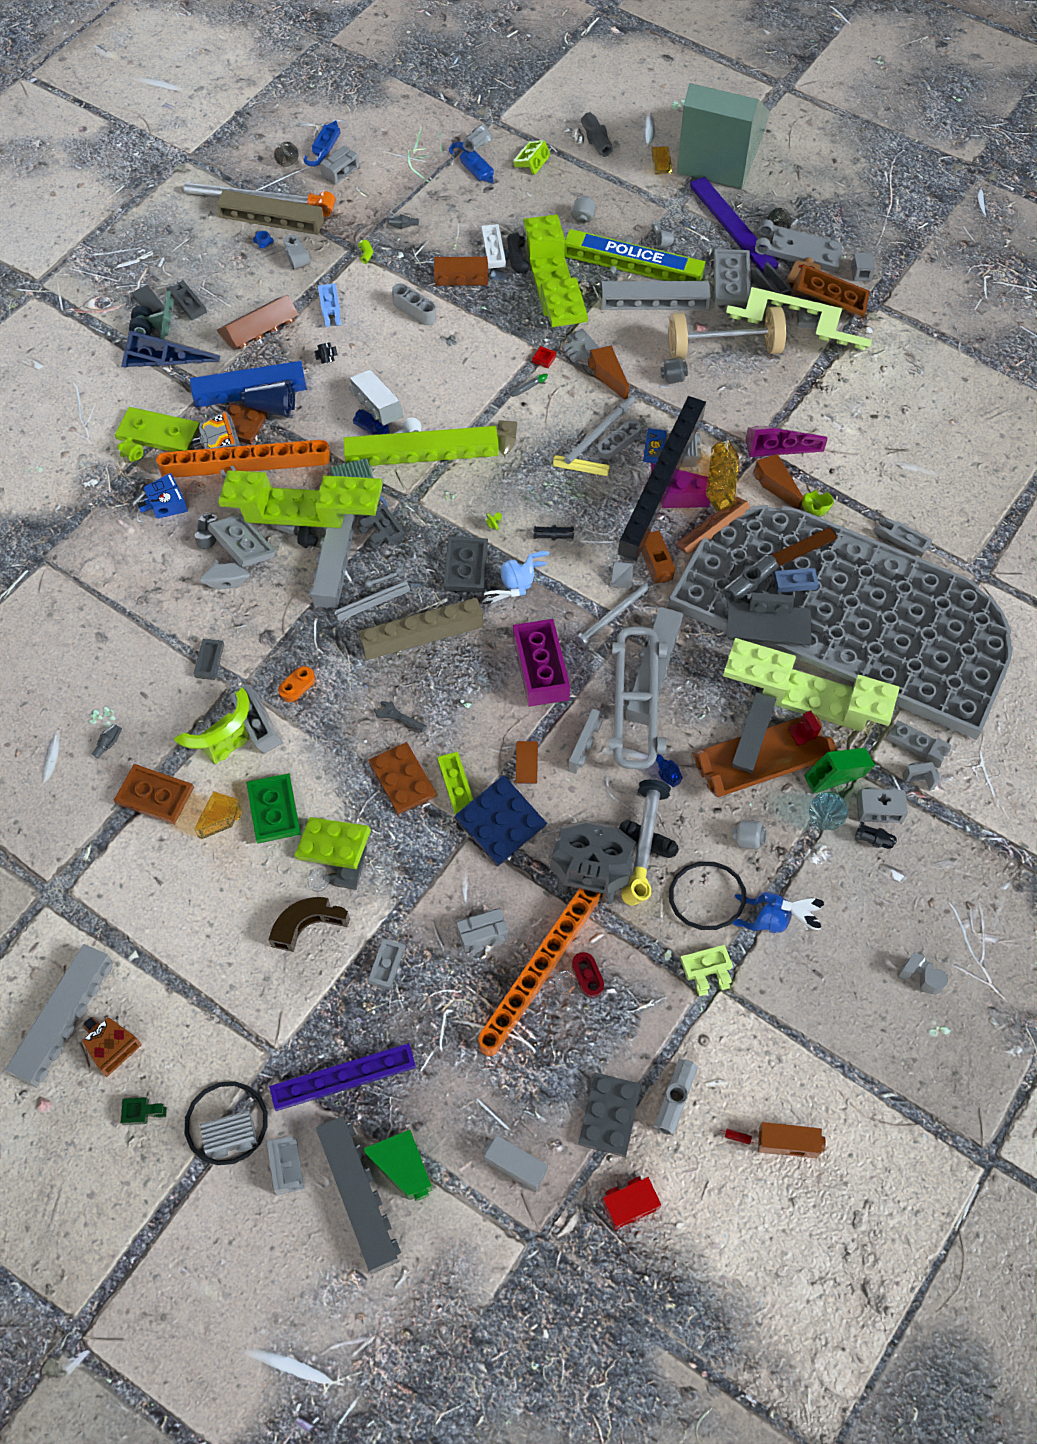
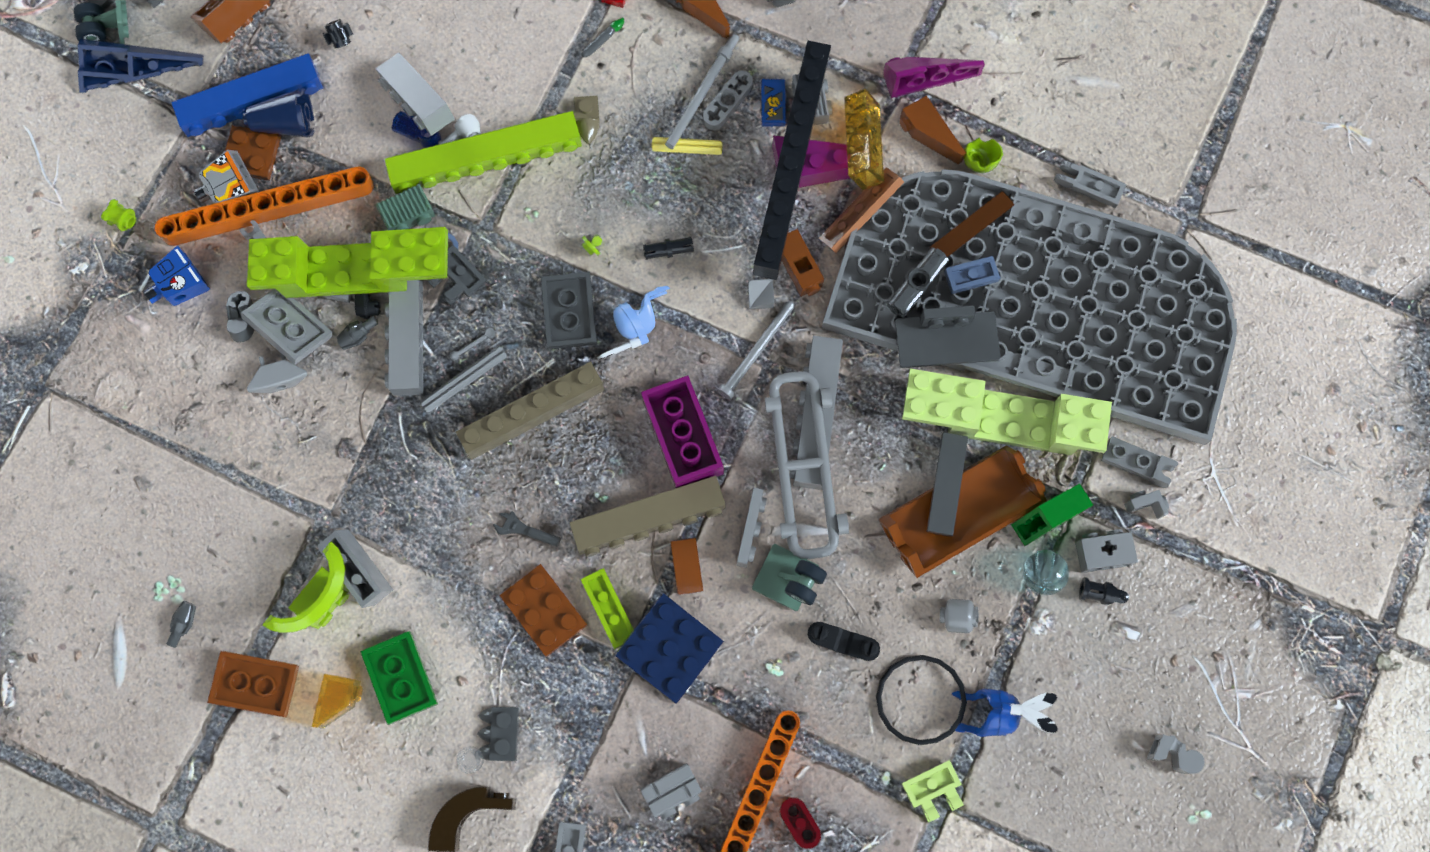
camera: 10 degrees left, 15 degrees up
lime plate [115,407,200,452] -> none
dark grey tile [193,639,224,680] -> none
orange plate [278,666,315,702] -> none
lime plate [294,817,371,869] -> none
dark grey brick [550,820,636,904] -> none
clear tile [553,971,576,995] -> none
piece [621,779,671,906] -> none
clear blue piece [656,754,683,787] -> none
dark red bracket [788,710,821,746] -> none
none -> dark grey piece [337,316,378,350]
none -> dark tan brick [569,476,726,557]
none -> sand green plate [752,544,827,611]

